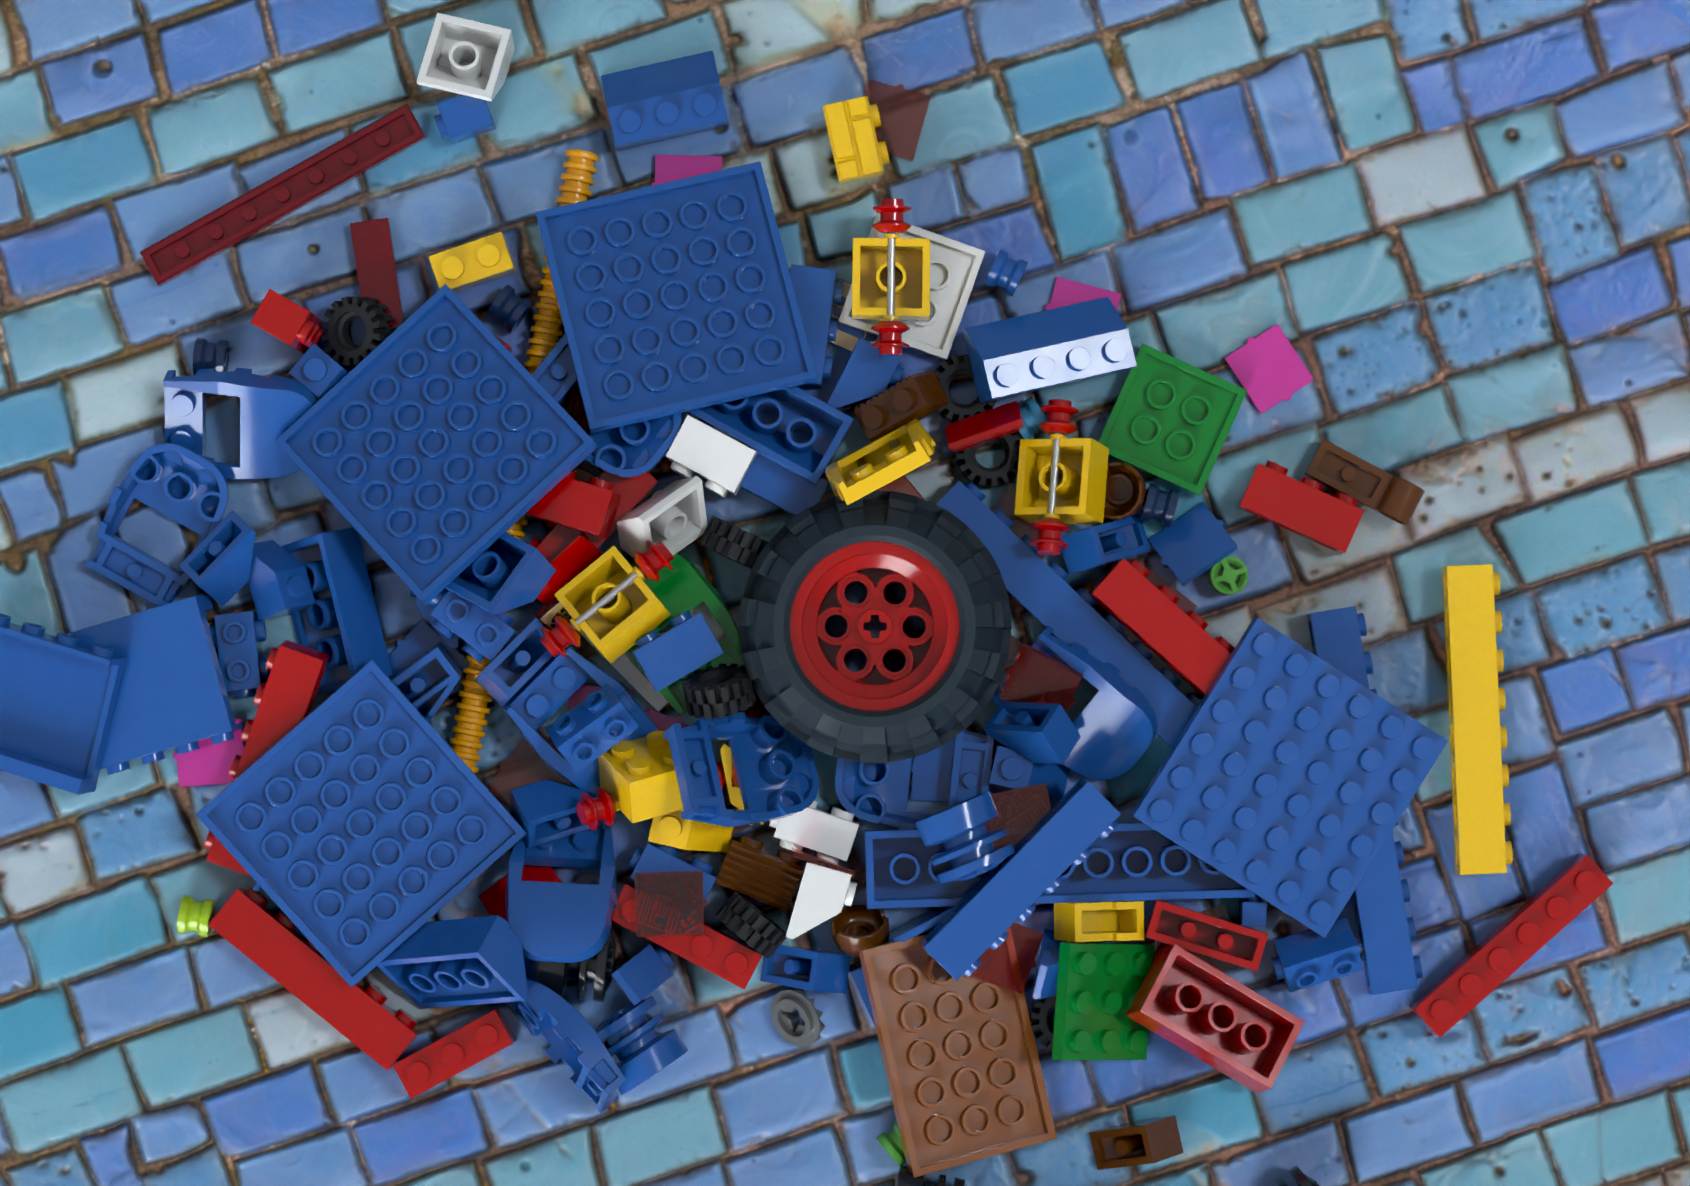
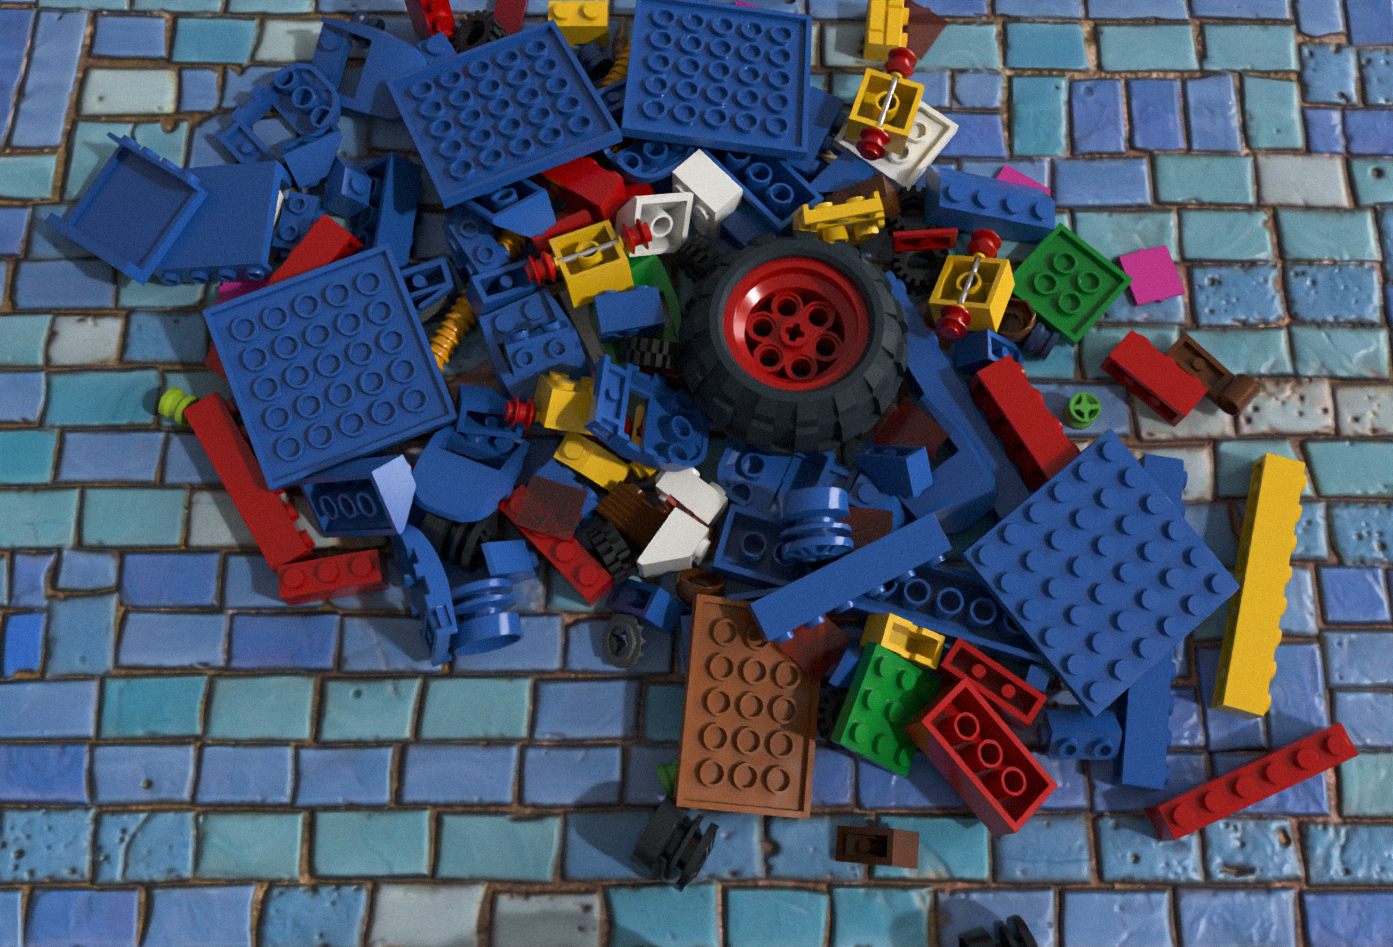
camera: 10 degrees right, 15 degrees down
blue wheel [984,250,1028,297] -> none
blue piece [1148,502,1238,587] -> none

